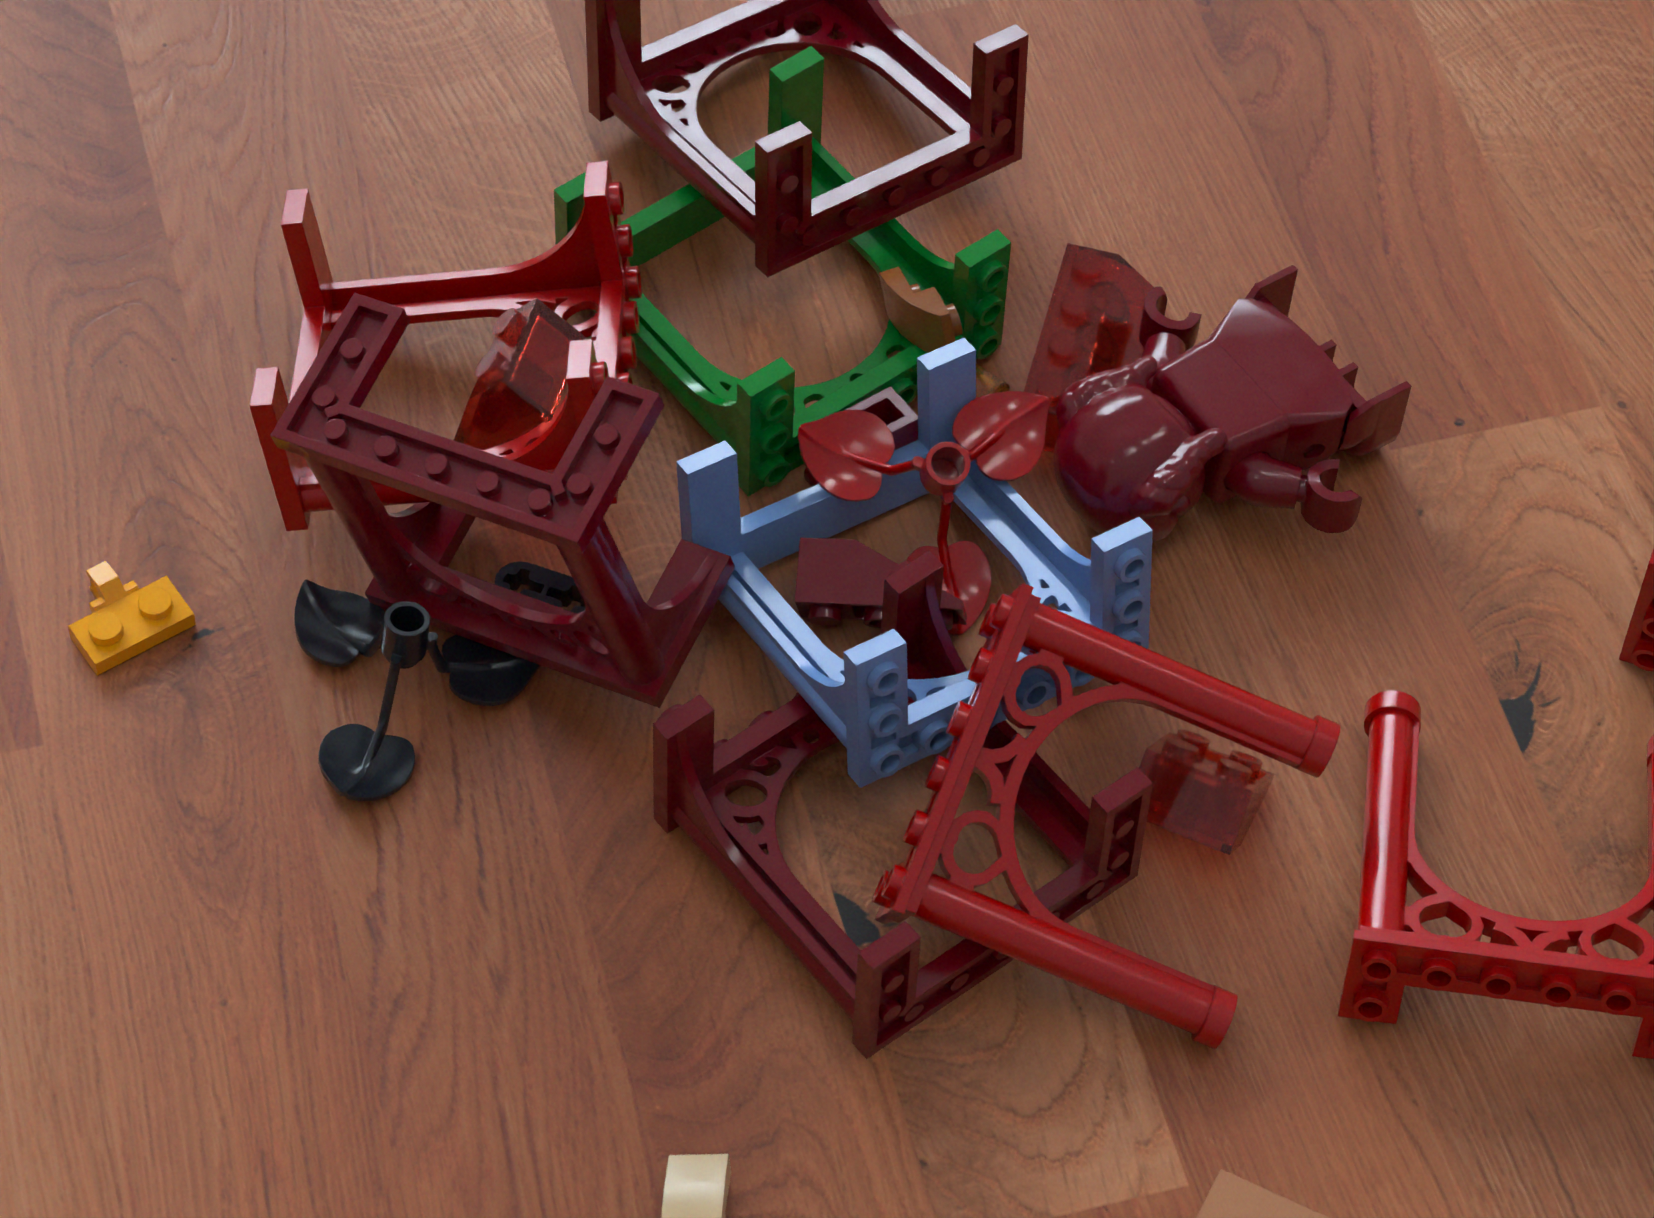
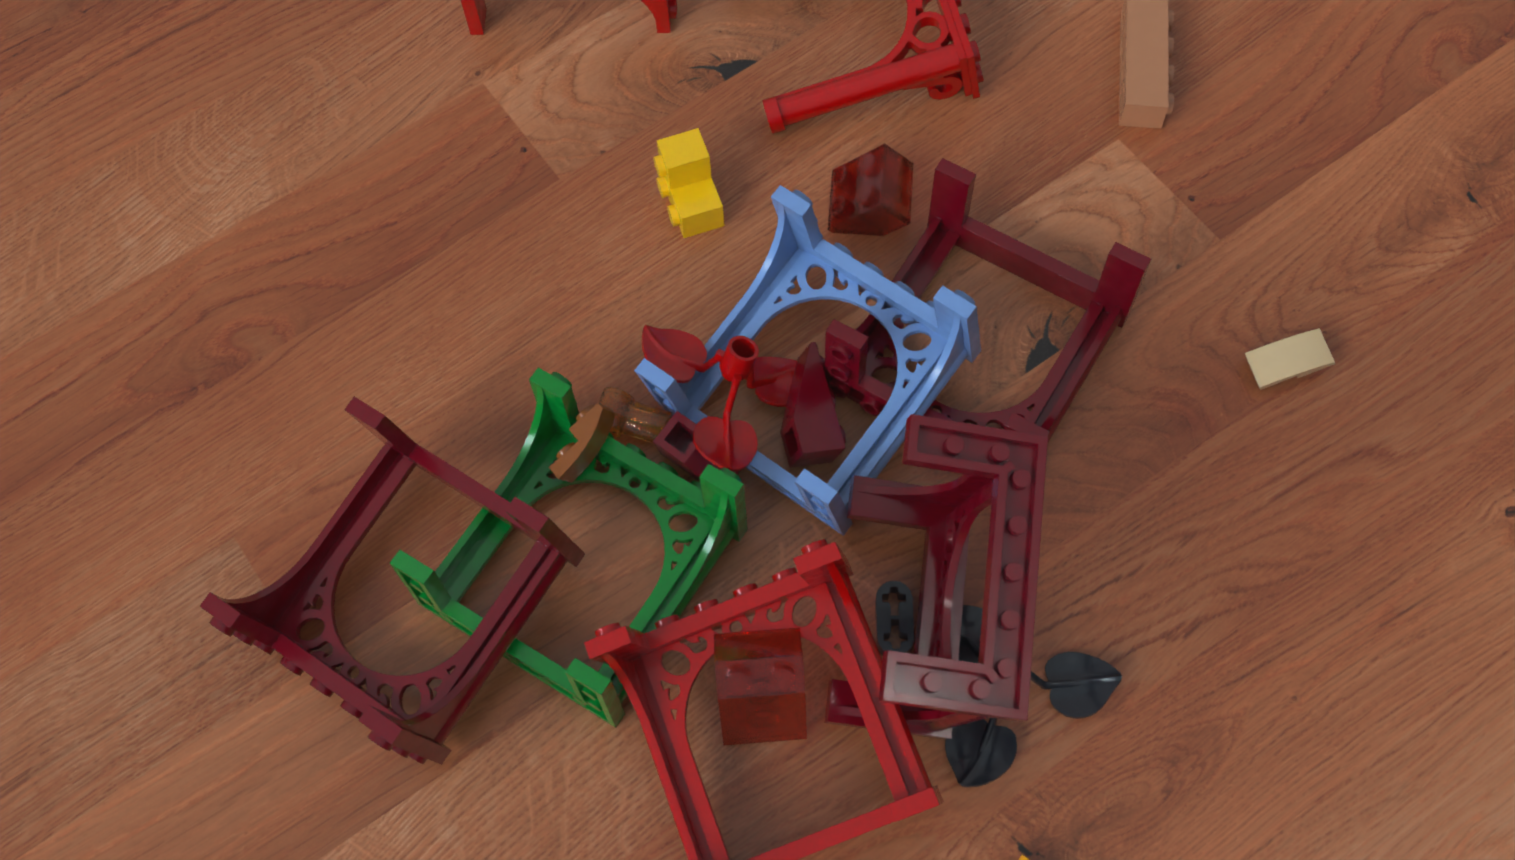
camera: 105 degrees left, 10 degrees up
red arch [872,583,1340,1049] -> none
clear red slope [1024,243,1154,453] -> none
dark red piece [1054,265,1412,542] -> none
none -> yellow brick [653,128,725,238]

